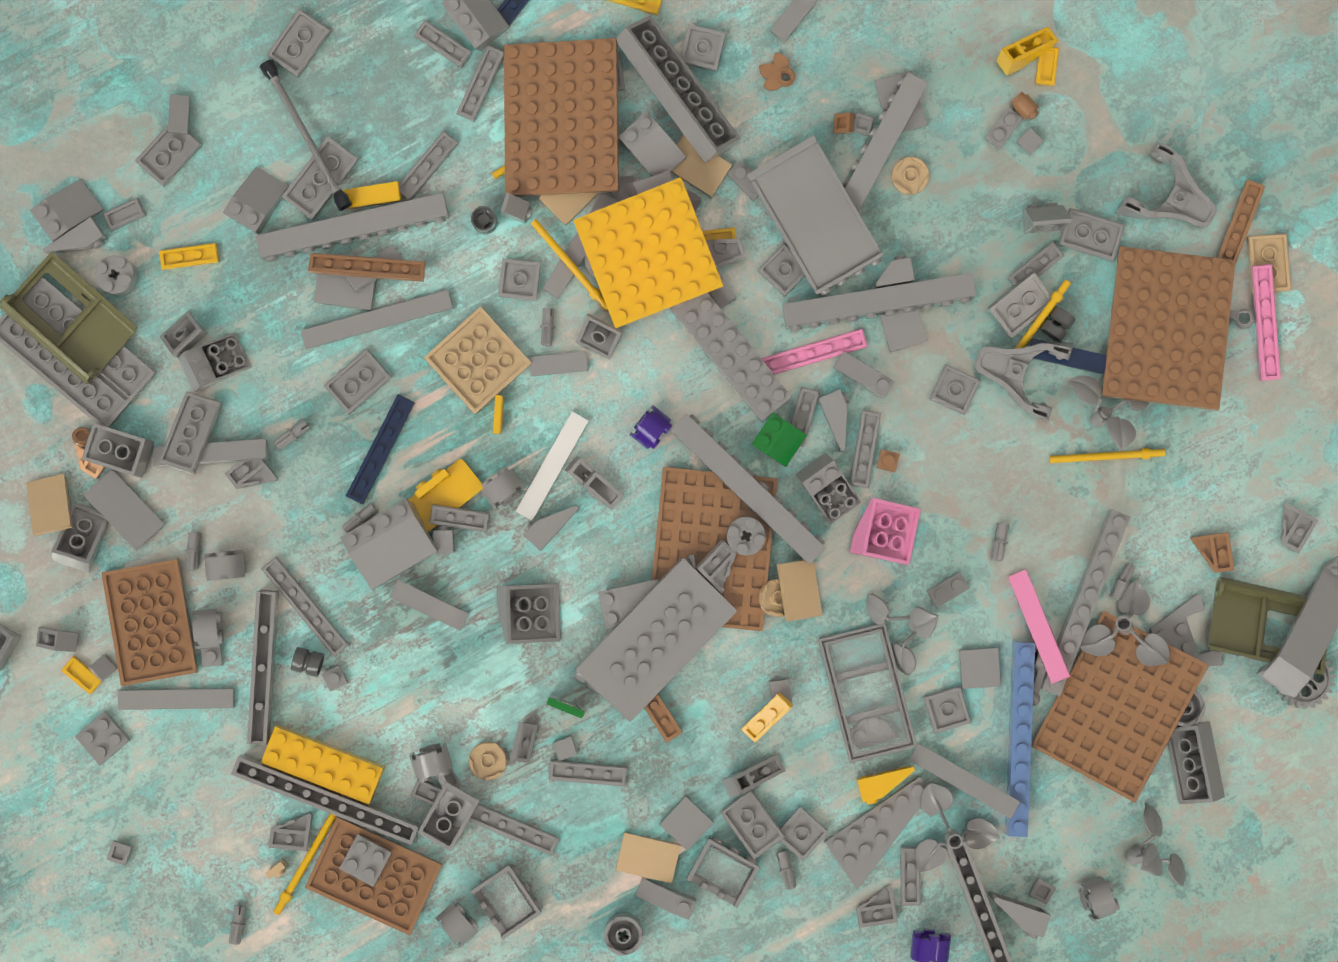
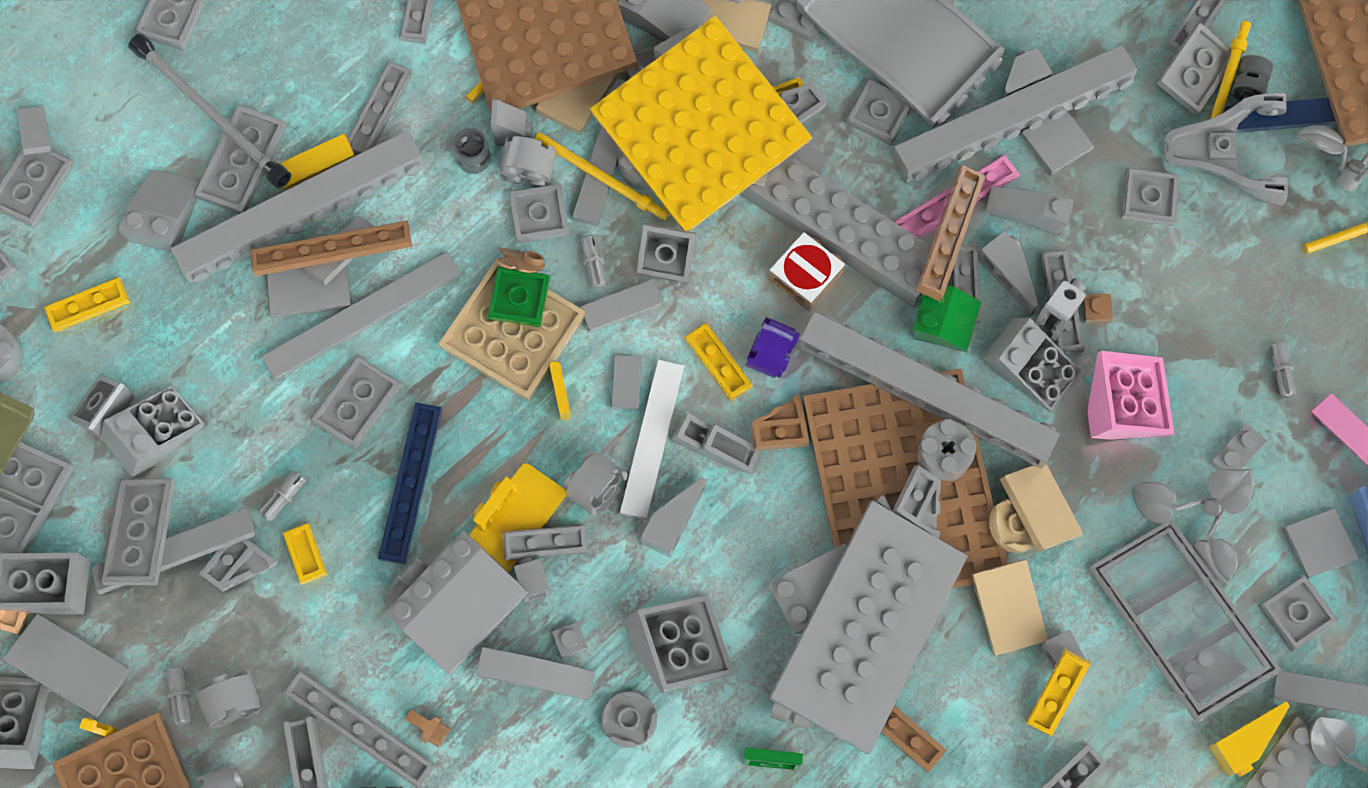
camera: 20 degrees left, 15 degrees down
none -> yellow tile [79,717,117,737]
none -> yellow tile [282,523,328,585]
none -> medium nougat piece [405,709,451,748]
none -> green tile [488,267,550,328]
none -> medium nougat plate [495,247,545,273]
none -> light grey brick [499,136,557,188]
none -> light grey plate [552,622,588,659]
none -> light grey tile [601,691,657,748]
none -> light grey tile [612,355,642,410]
none -> yellow tile [685,322,753,402]
none -> medium nougat wing [750,395,809,451]
none -> piece [769,232,845,312]
none -> medium nougat tile [916,165,986,301]
none -> tan tile [971,559,1048,656]
none -> light grey torso [1035,279,1086,342]

